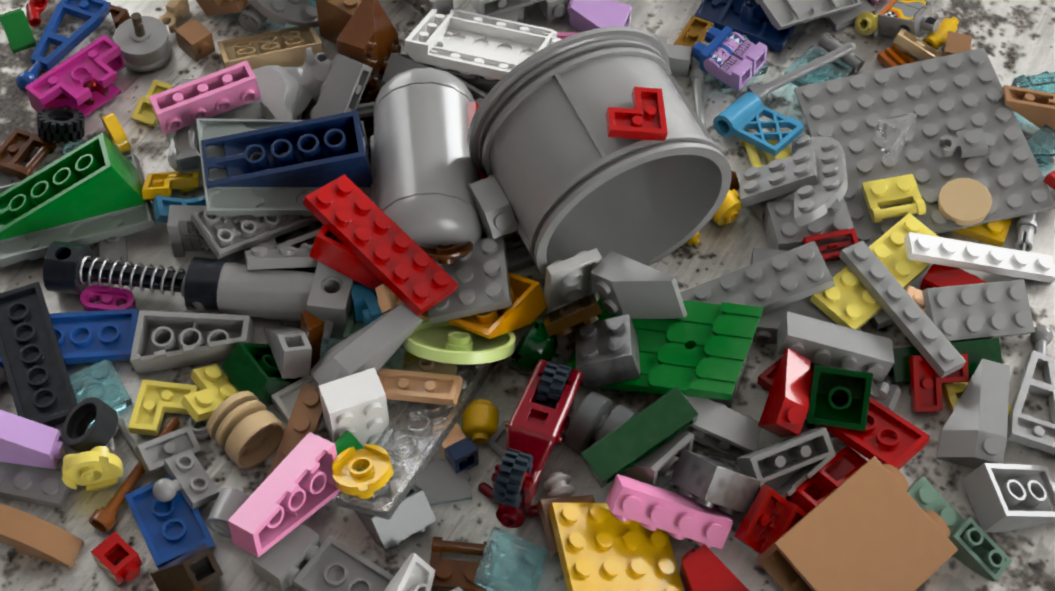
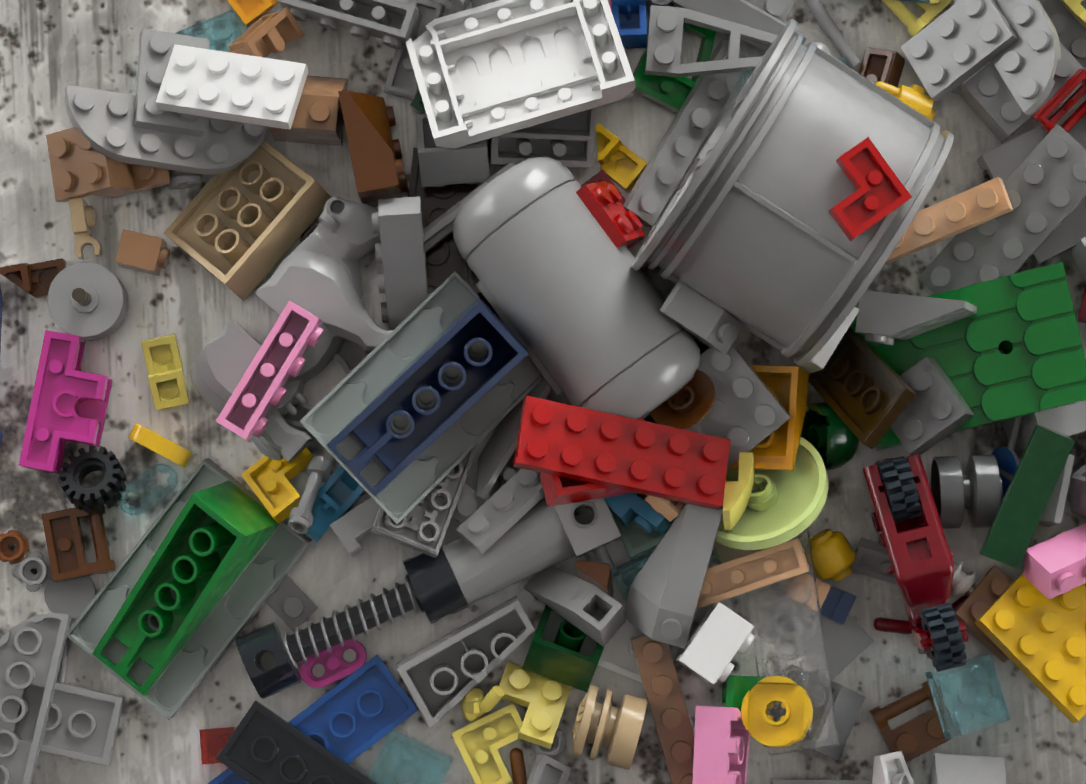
camera: 30 degrees left, 30 degrees up
none -> light grey bar [288,456,332,534]
none -> light yellow plate [461,685,505,722]
none -> light yellow slope [722,452,755,530]
none -> light nougat plate [886,177,1013,264]

